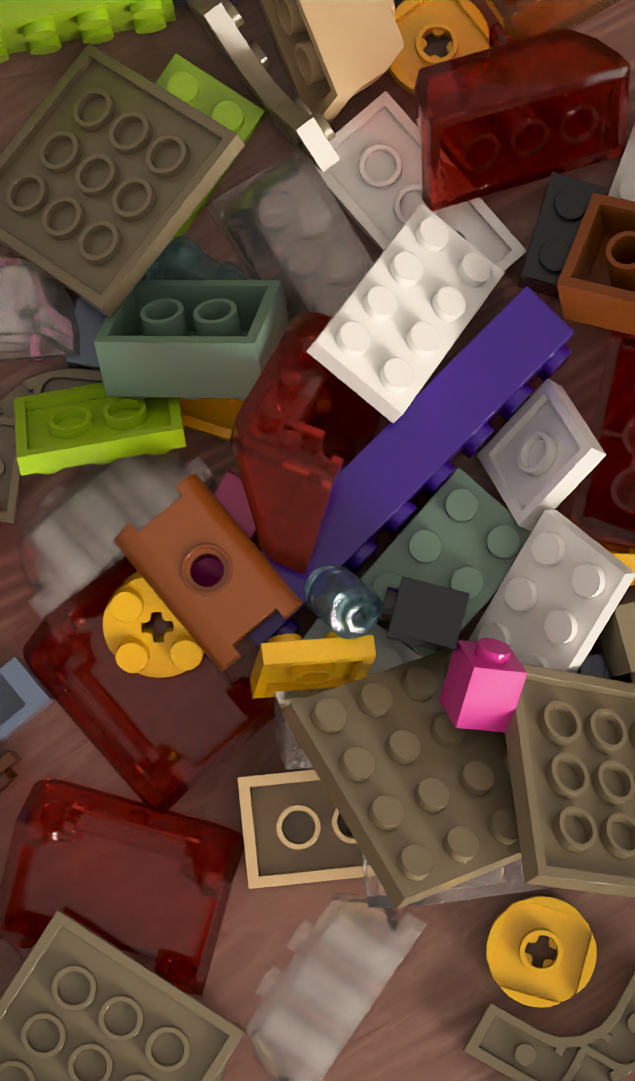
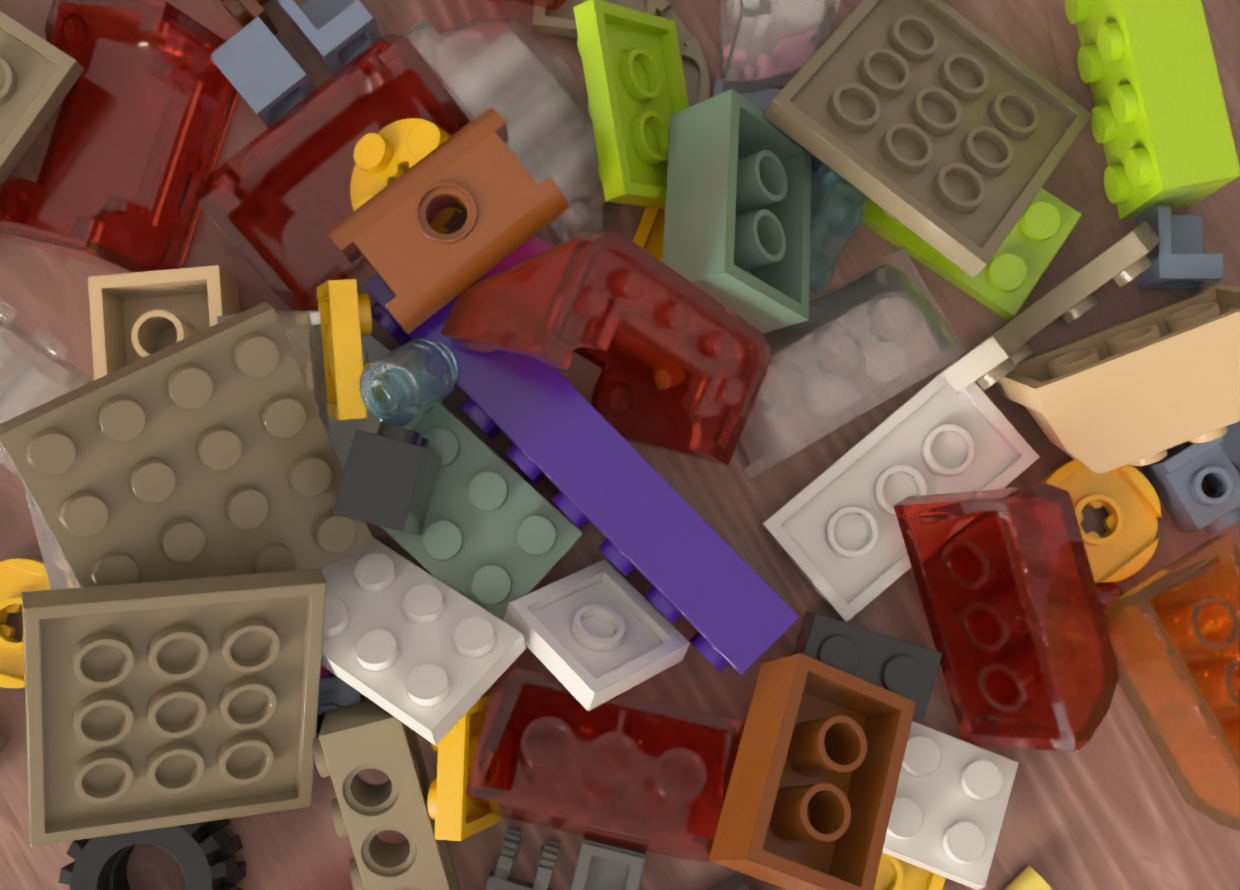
camera: 85 degrees right, 0 degrees up
white plate [306,203,505,423] -> none
dark pink brick [439,638,527,733] -> none
none -> sand blue panel [211,16,317,131]

